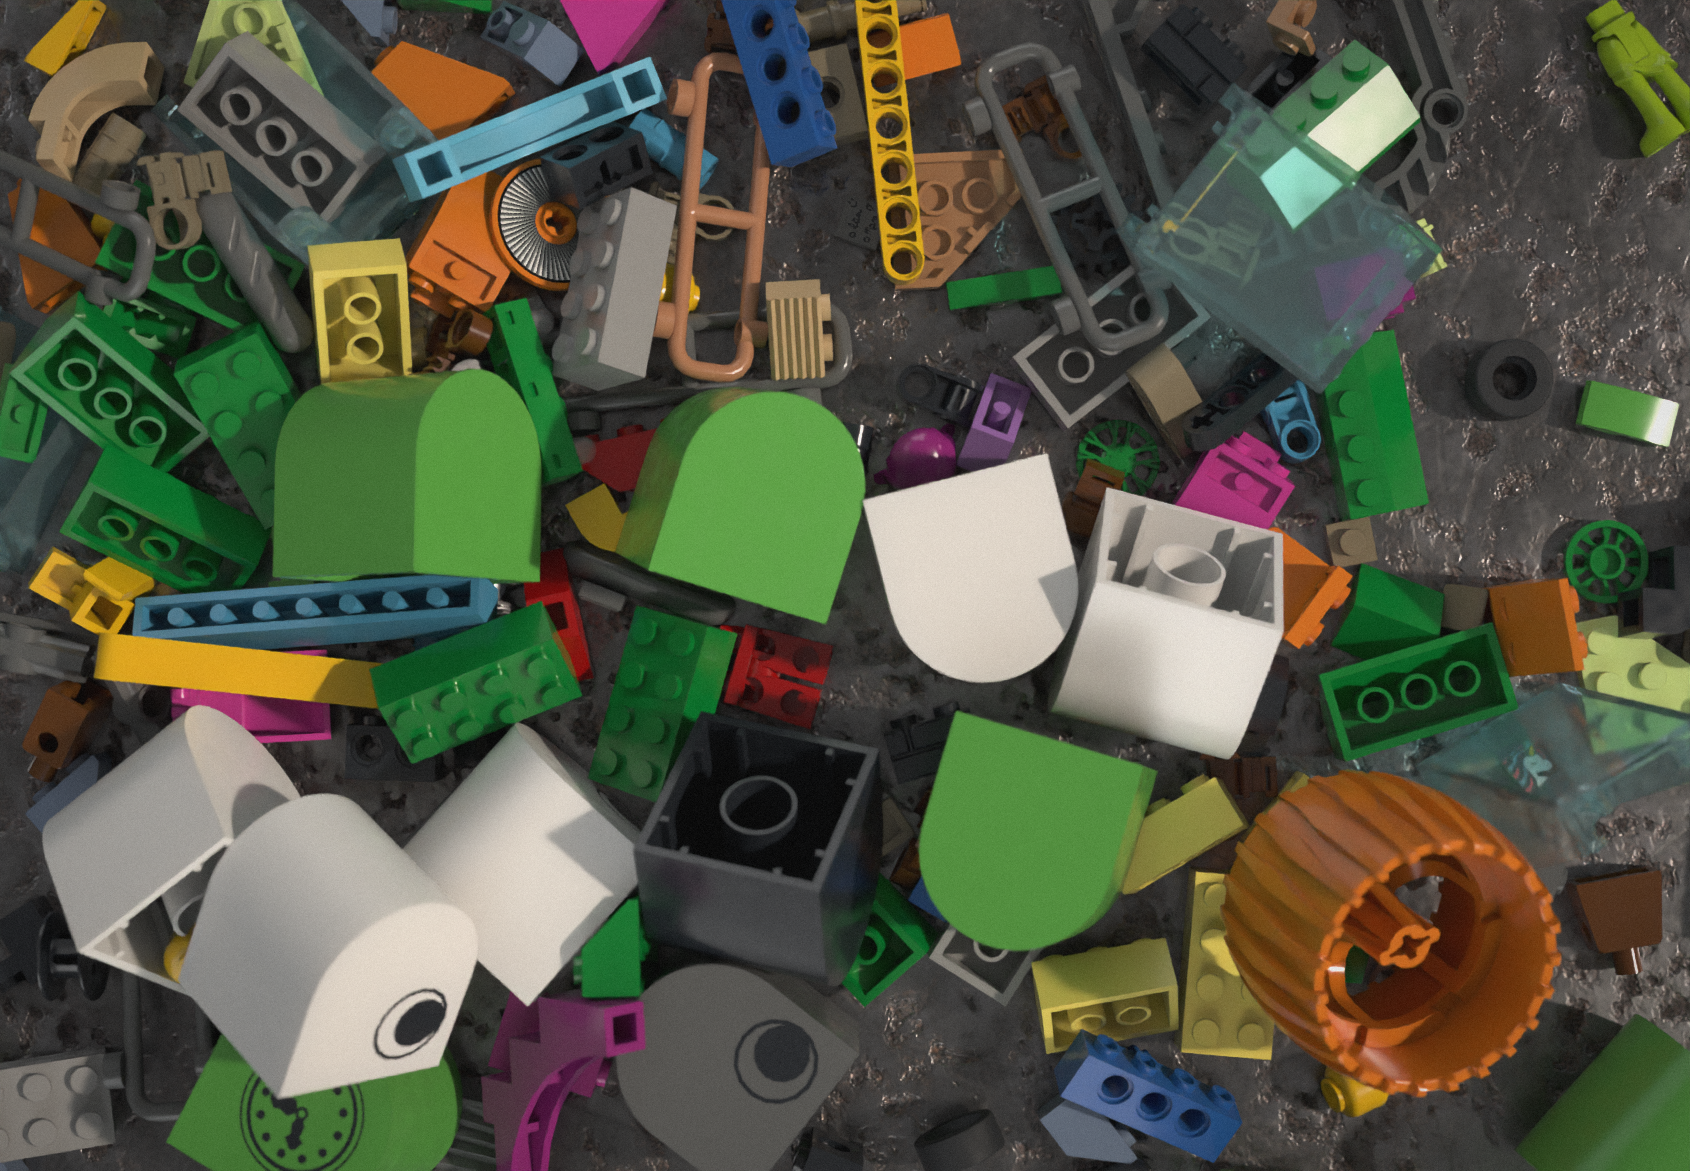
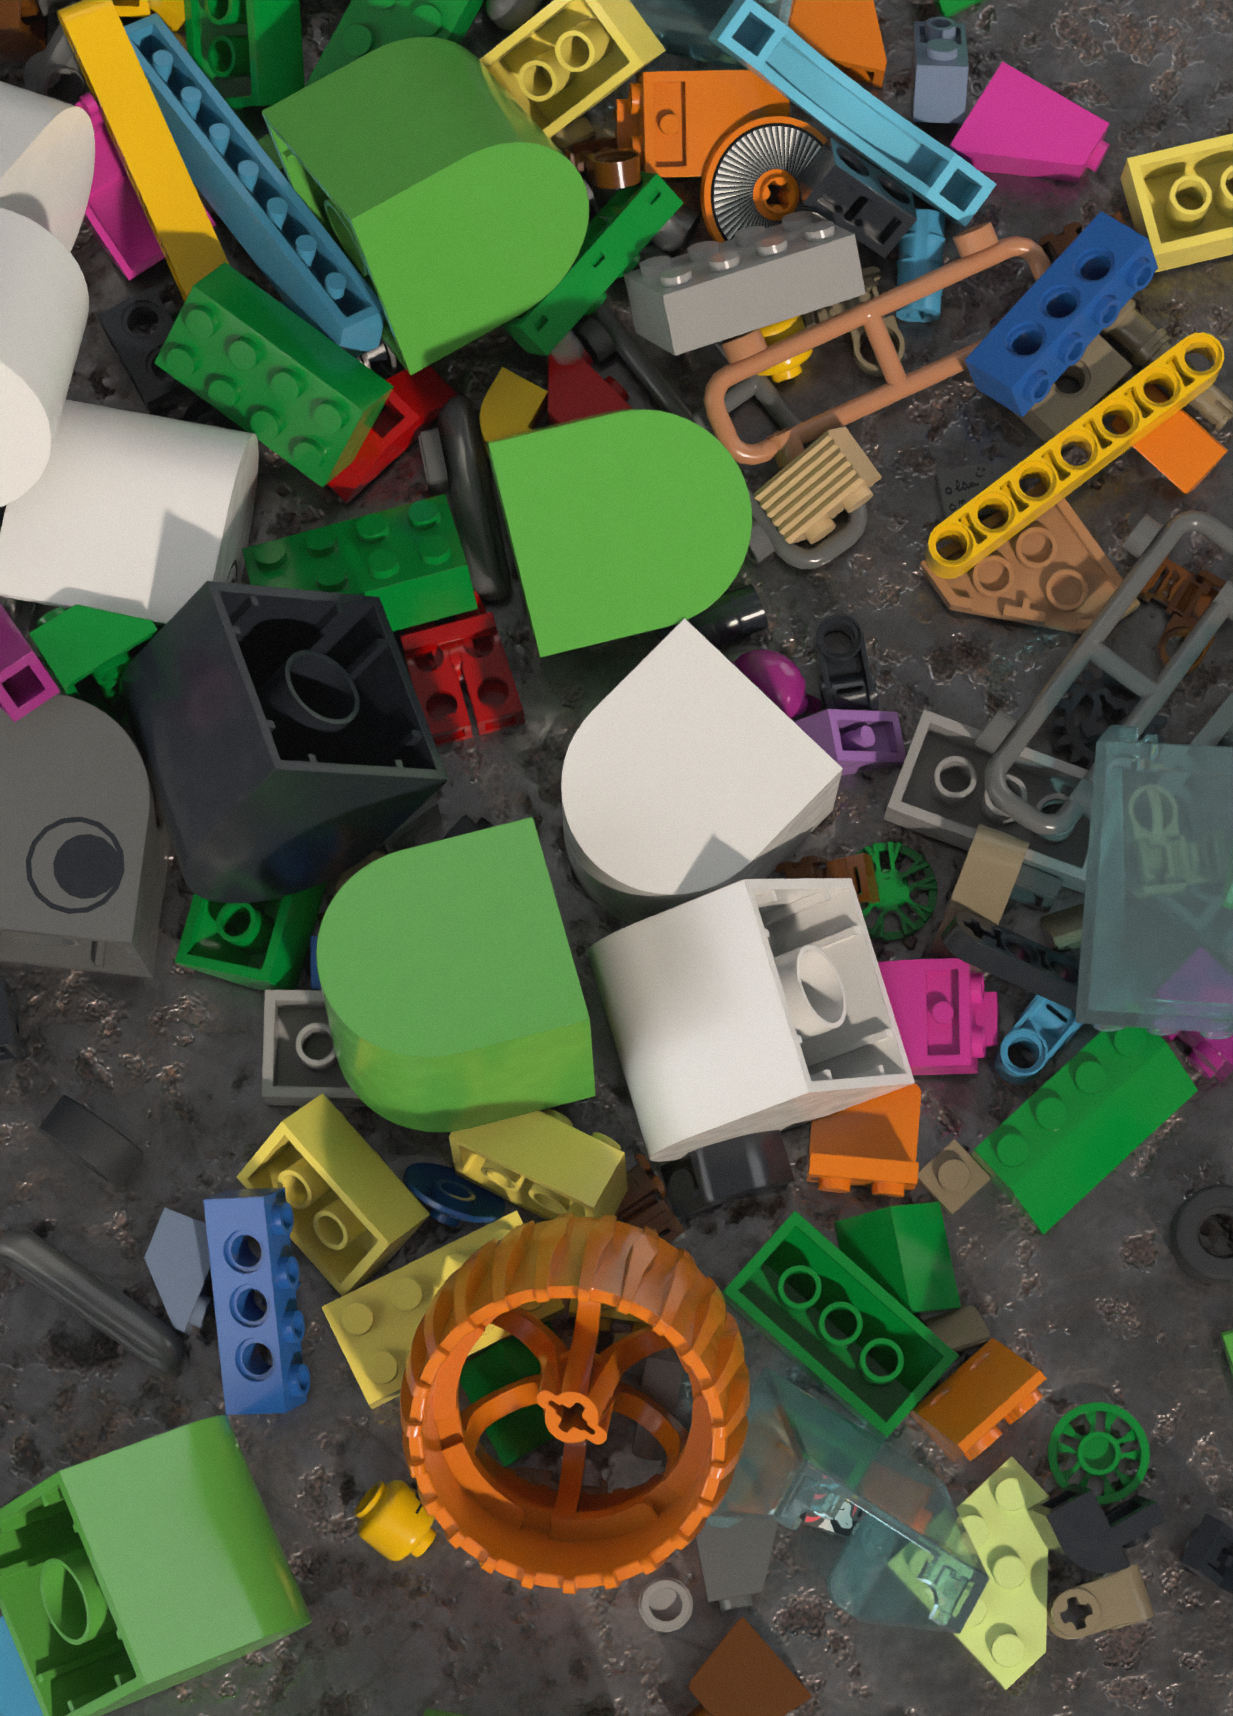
camera: 60 degrees right, 10 degrees down
green piece [945,266,1062,312] -> none
none -> blue dish [403,1163,506,1226]
none -> dark tan slope [1040,903,1106,953]

